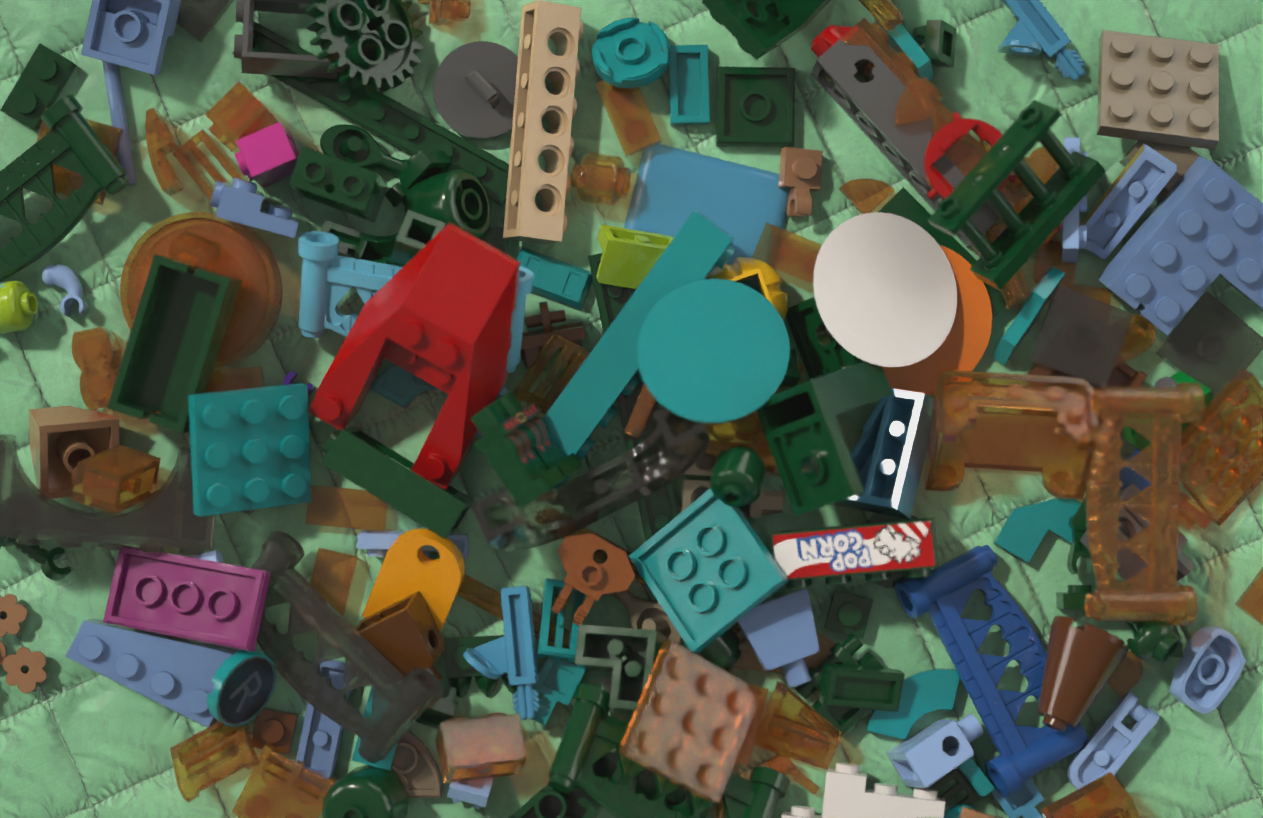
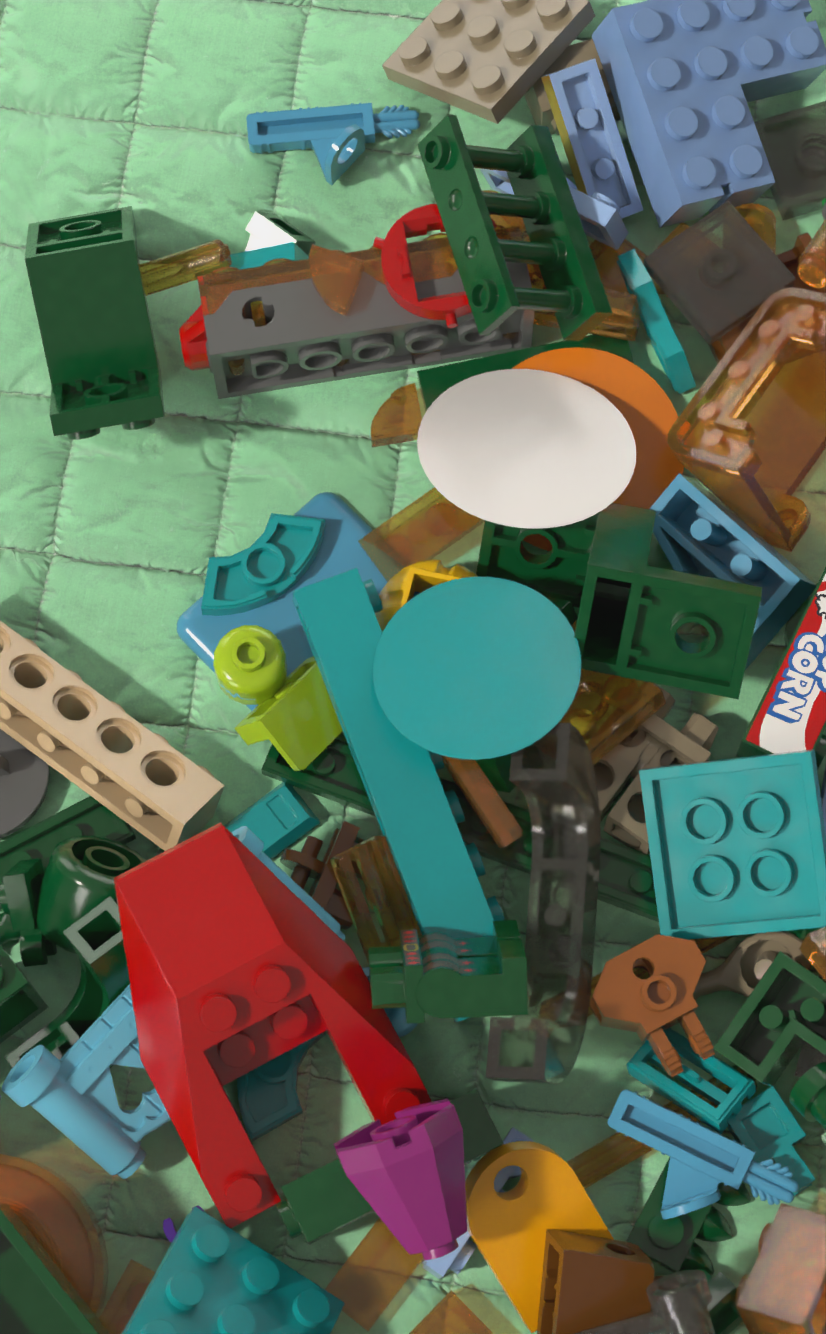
camera: 55 degrees left, 15 degrees down
clear orange head [571,152,631,206] -> none
teal tile [591,17,670,89] -> none
clear orange plate [595,80,662,157] -> none
teal tile [669,45,710,126] -> none
dark green head [710,446,766,507] -> none
dark green tile [716,67,795,147] -> none
medium nougat plate [778,147,823,217] -> none
none -> teal tile [201,513,326,616]
none -> lime head [213,625,287,705]
none -> magenta cone [333,1099,467,1260]

